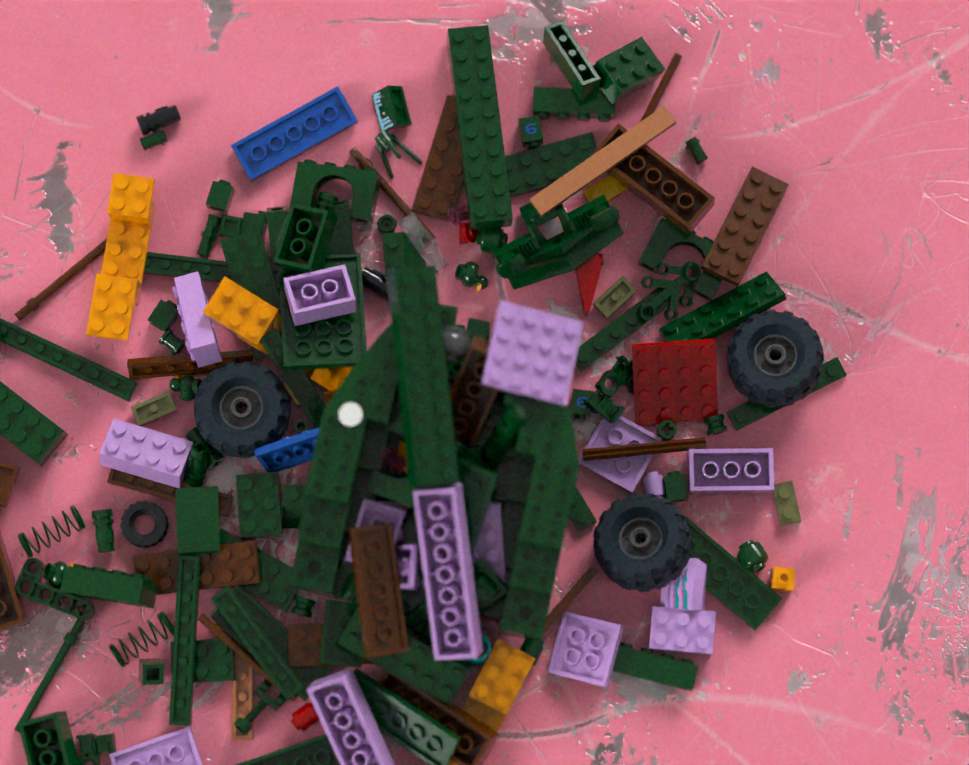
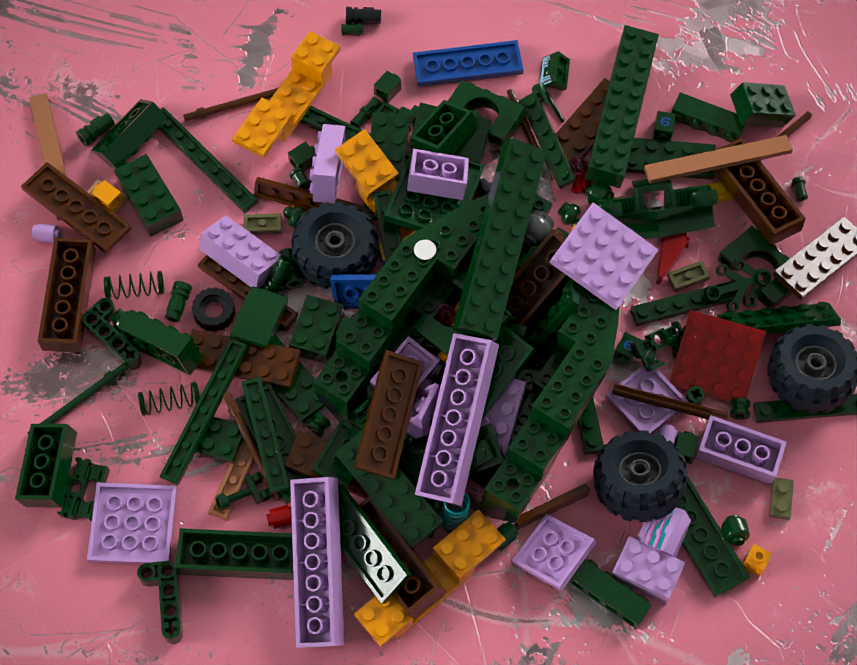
camera: 20 degrees right, 15 degrees down
dark green brick [139,658,164,685] -> none
dark green brick [543,21,601,101] -> none
none -> dark green plate [520,91,577,189]

